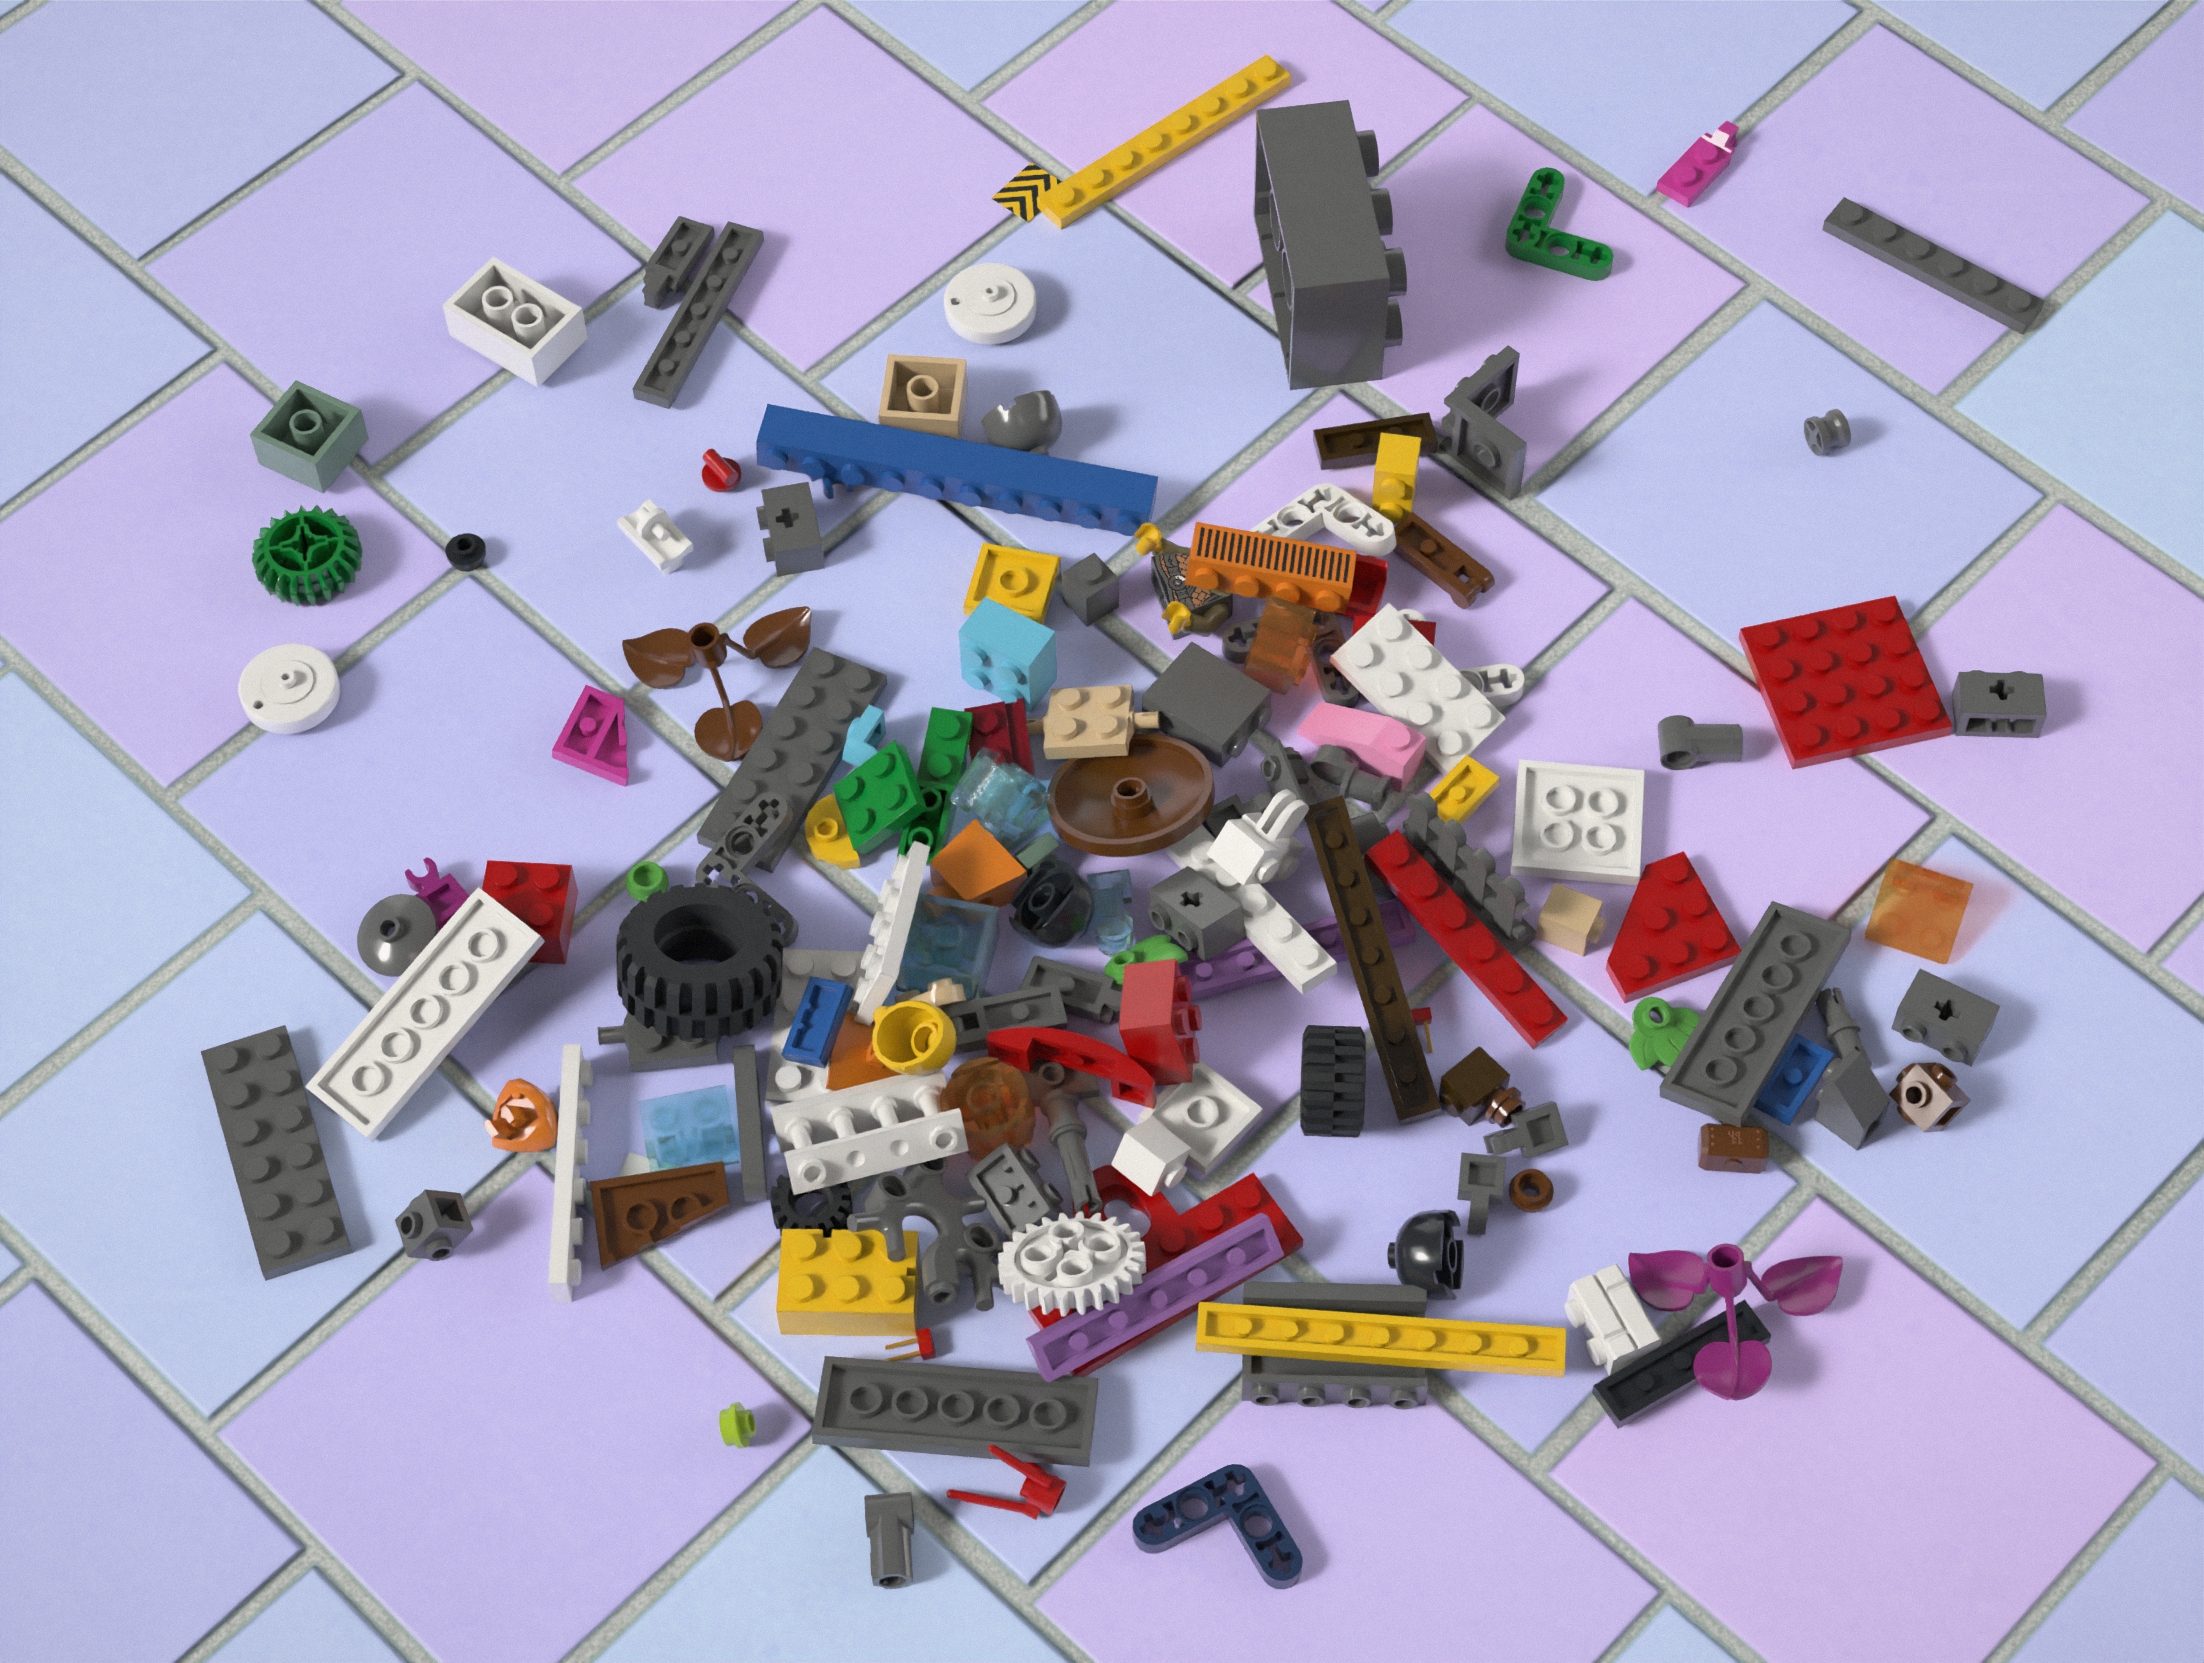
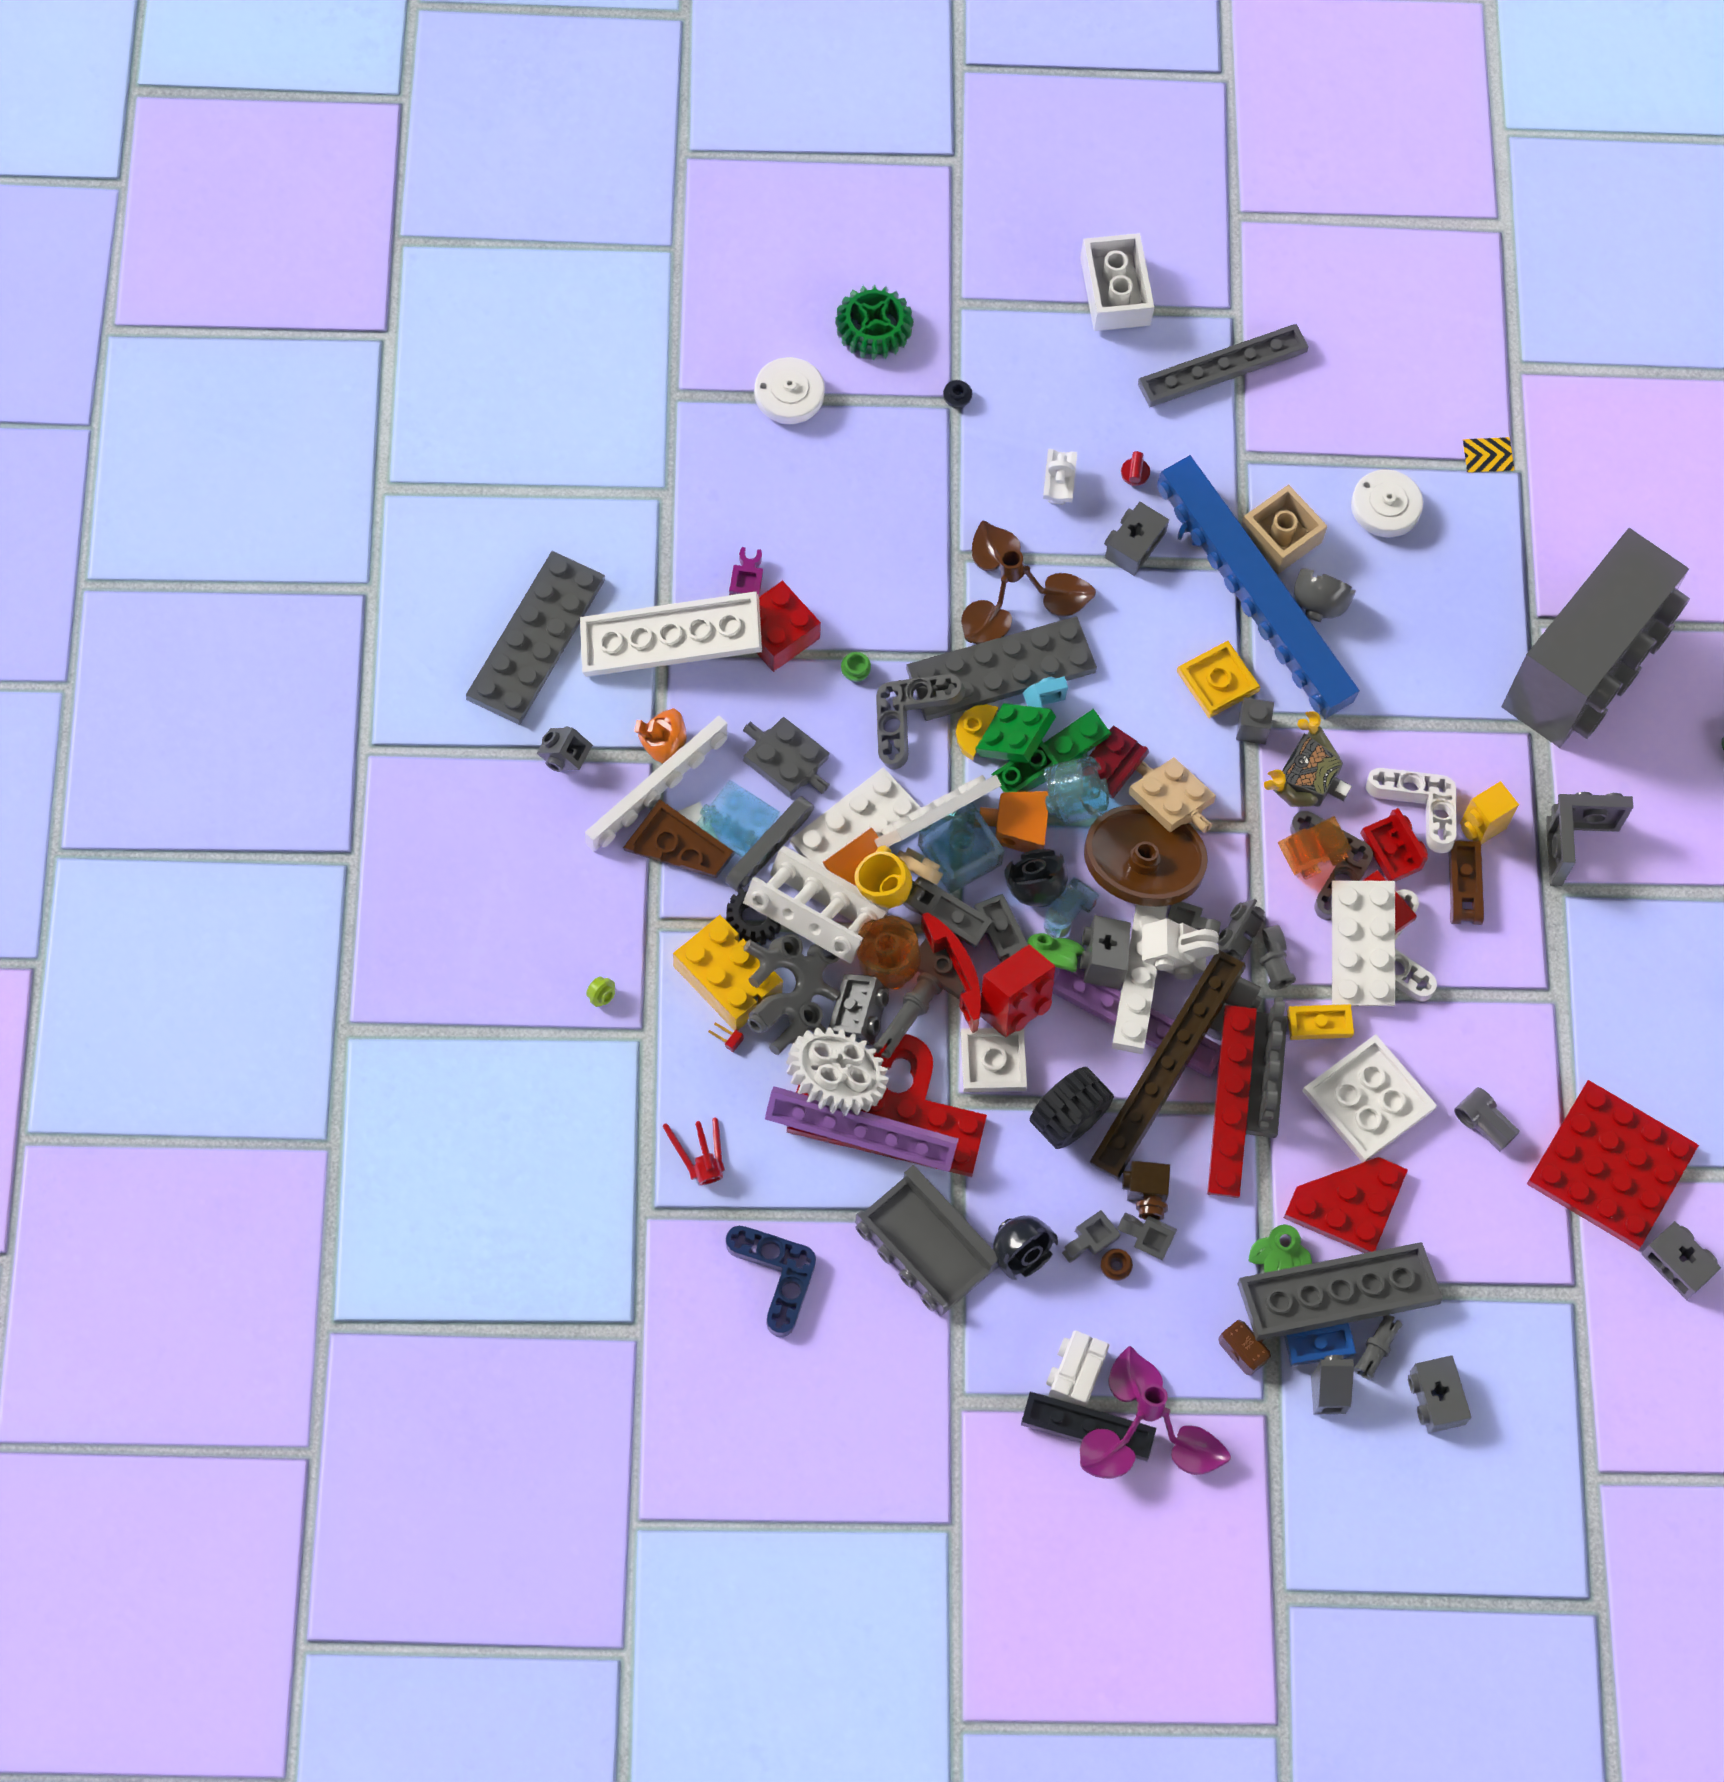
camera: 40 degrees right, 10 degrees up
sand green brick [250,380,369,494] -> none
dark grey dish [357,894,438,977] -> none
dark pink wing [552,685,629,787] -> none
black tyre [616,883,783,1042] -> none
dark grey hinge [642,216,715,310] -> none
blue plate [781,976,854,1069] -> none
dark grey plate [812,1356,1098,1467] -> none
dark grey piece [864,1492,914,1589] -> none
medium azure brick [958,597,1057,713] -> none
sand green tile [1013,831,1060,877] -> none
yellow plate [1037,54,1291,229] -> none
white brick [1111,1117,1191,1196] -> none
dark grey brick [1142,641,1273,769] -> none
orange brick [1184,522,1357,614] -> none
yellow plate [1195,1302,1566,1378] -> none
bright pink slope [1297,701,1426,793] -> none
dark brown plate [1313,412,1438,470] -> none
red piece [1410,1007,1433,1053] -> none
tan brick [1535,883,1606,956] -> none
clear orange bracket [1864,857,1974,964] -> none
brick [1889,1062,1971,1133] -> none

